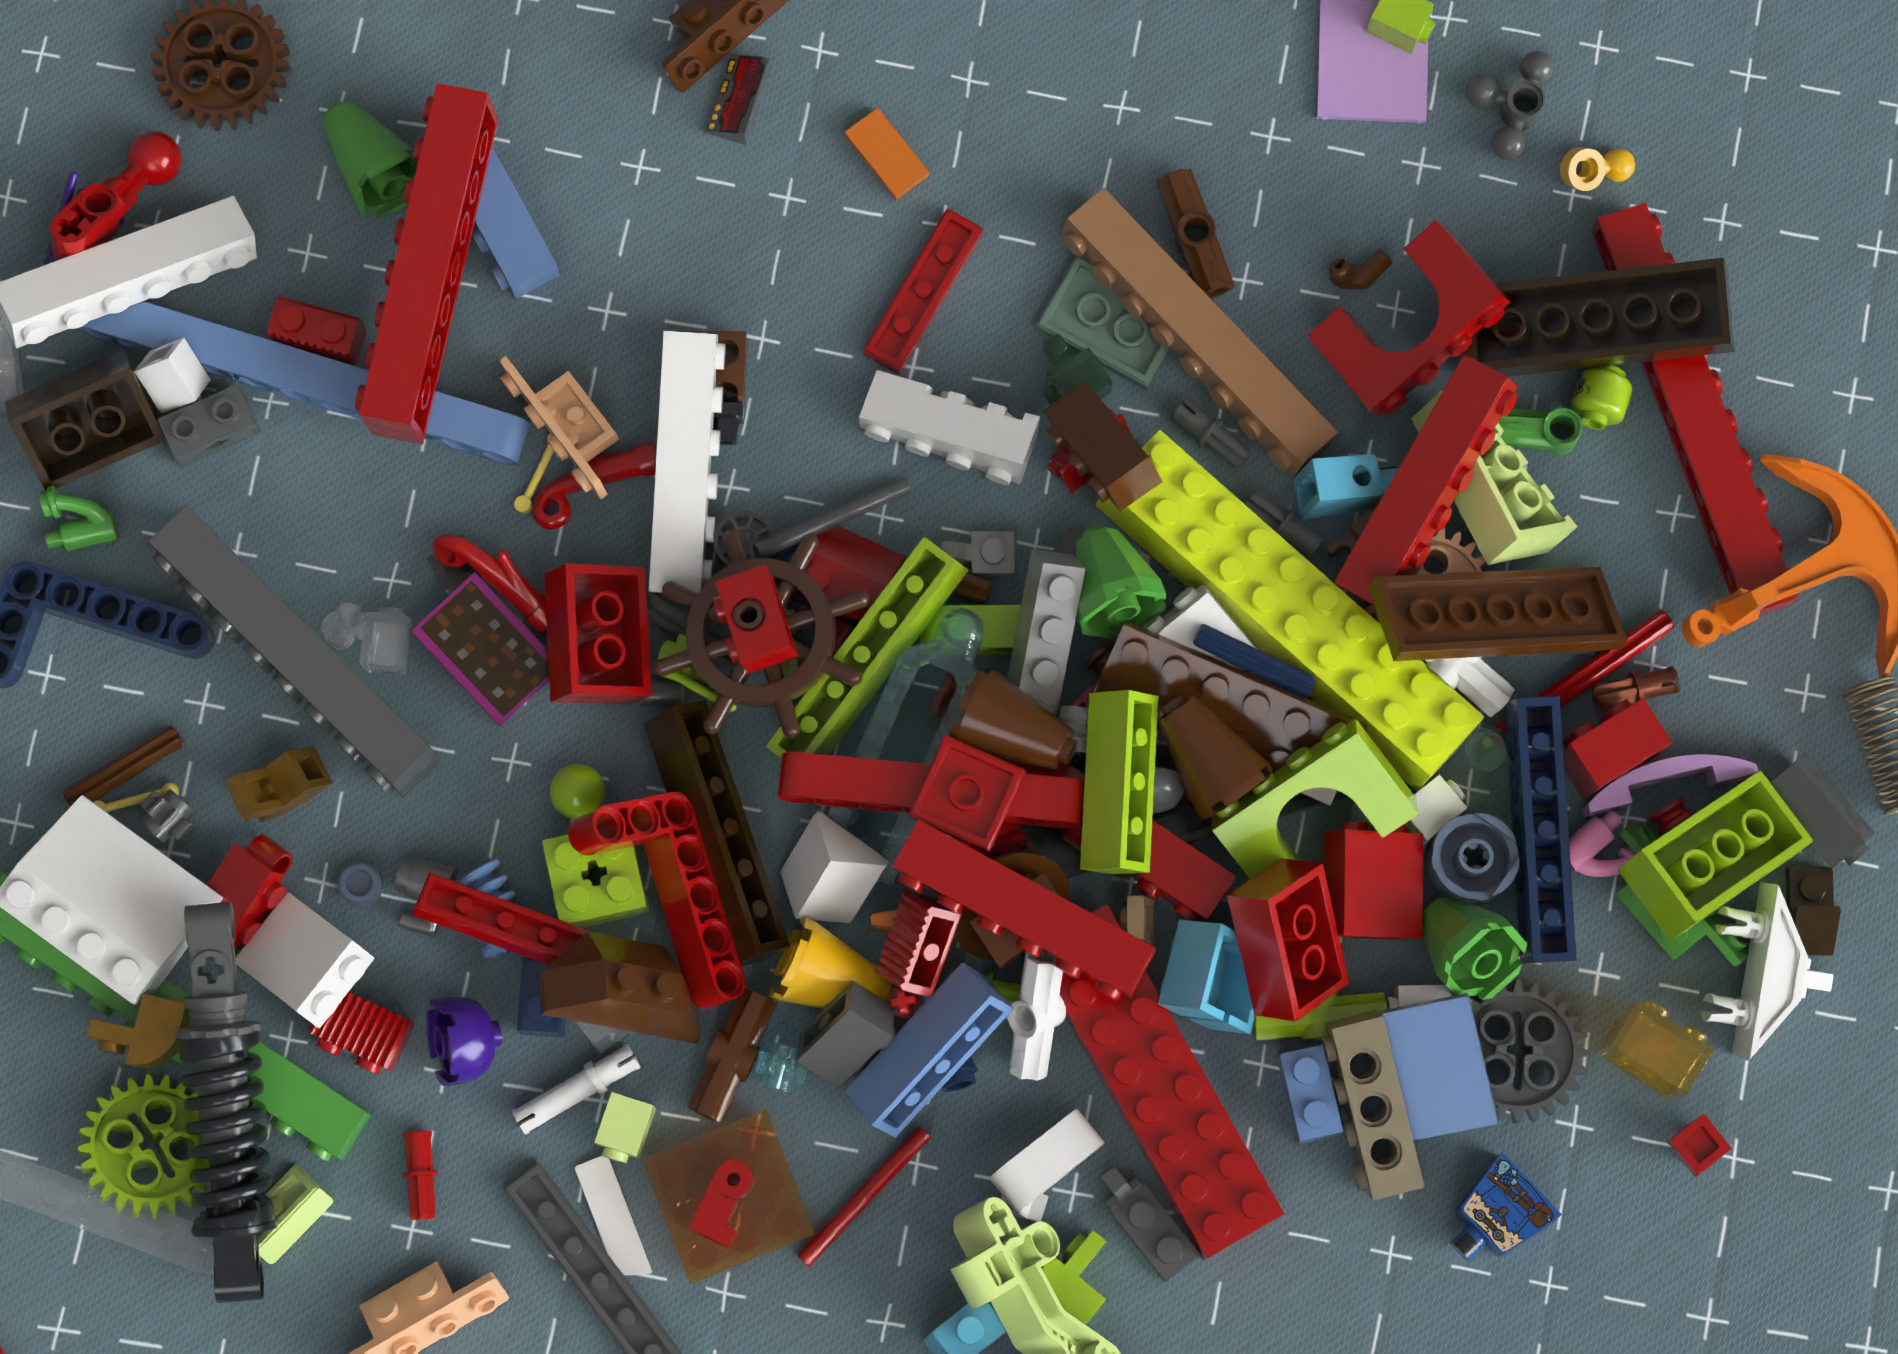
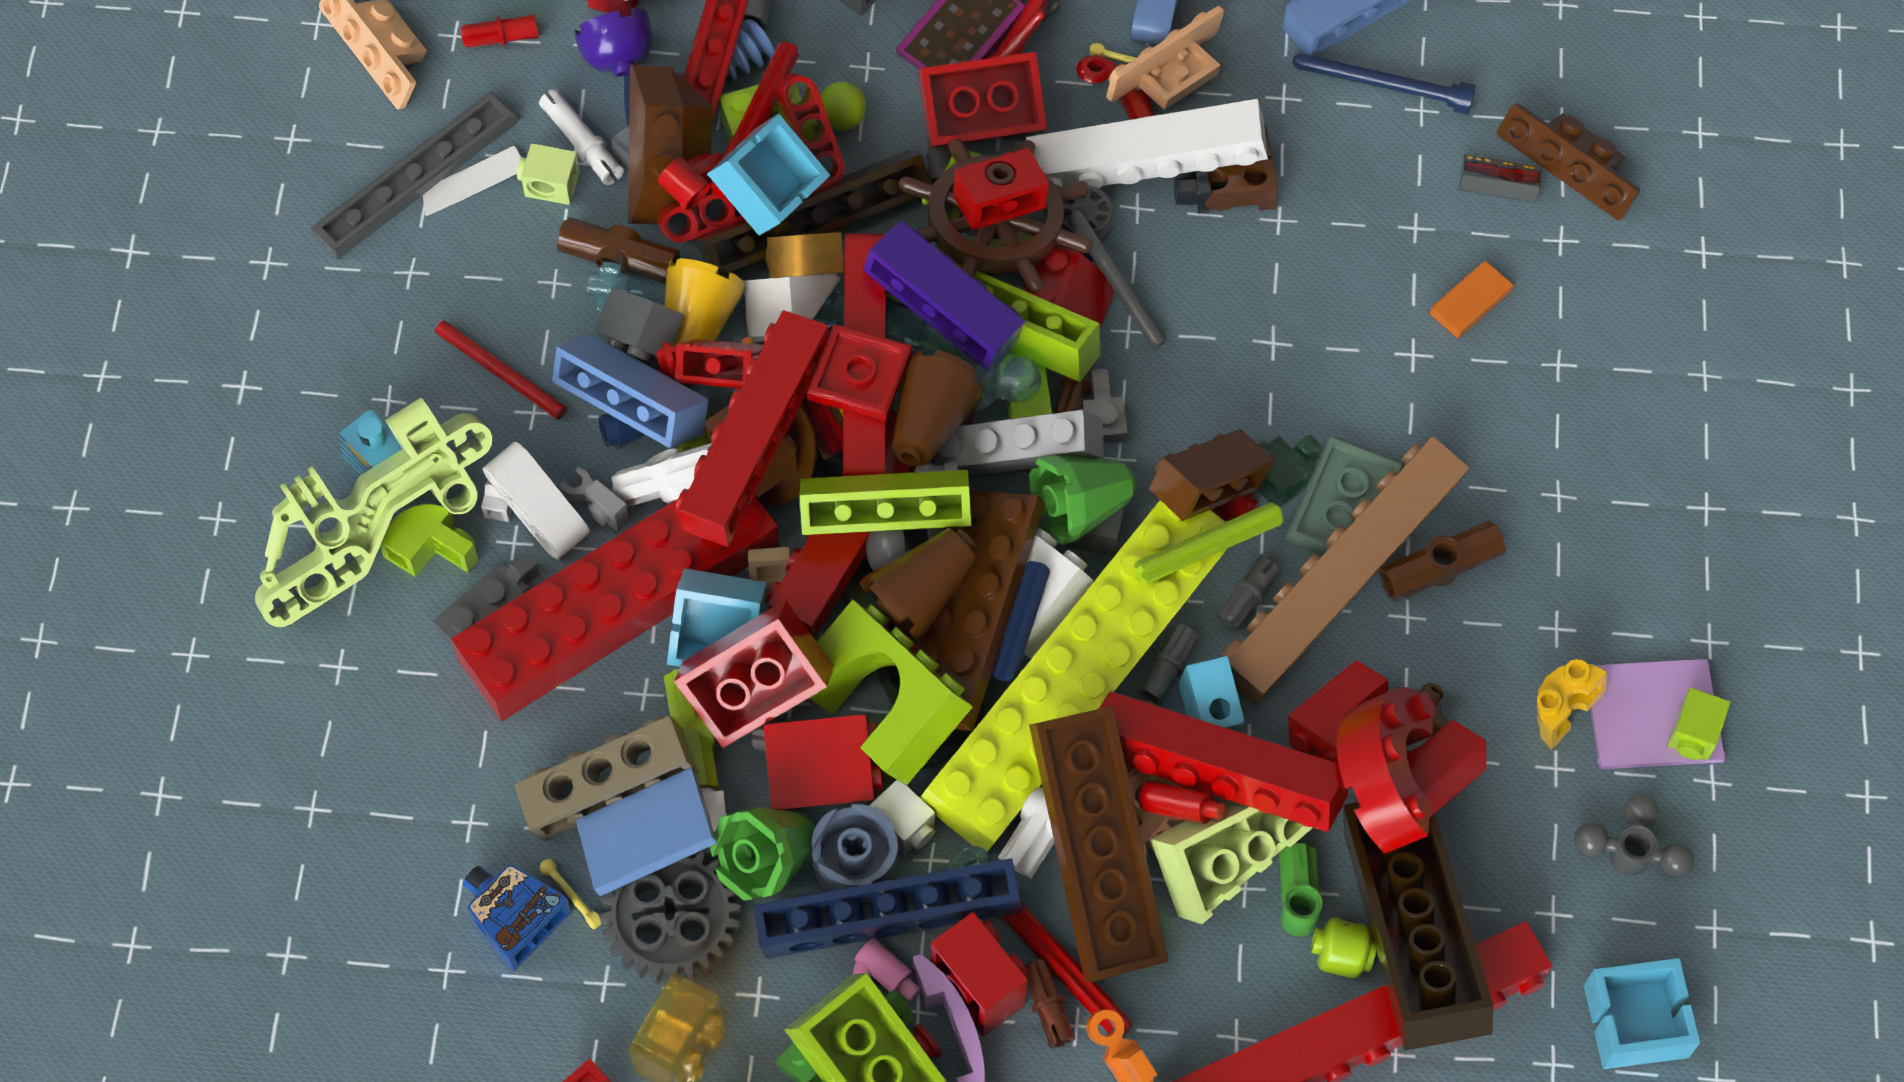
camera: 85 degrees right, 15 degrees down
clear orange plate [642,1110,815,1284] -> none
red leg [689,1159,754,1250] -> none
white wedge [859,370,1040,485] -> none
red tile [863,208,984,375] -> none
medium blue brick [1277,1045,1343,1145] -> none
yellow plate [1560,147,1635,191] -> none
none -> light yellow hinge [540,859,601,929]
none -> light grey plate [560,467,629,532]
none -> red piece [657,152,724,210]
none -> medium azure piece [707,113,830,235]
none -> red axle [710,41,799,198]
none -> pearl gold brick [766,232,844,278]
none -> dark purple brick [863,220,1026,371]
none -> lime axle [1134,503,1284,584]
none -> red cylinder [1139,781,1225,824]
none -> dark blue piece [1292,54,1476,115]
none -> red brick [1337,687,1435,853]
none -> yellow cylinder [1537,659,1607,750]
none -> medium azure piece [1584,958,1700,1069]

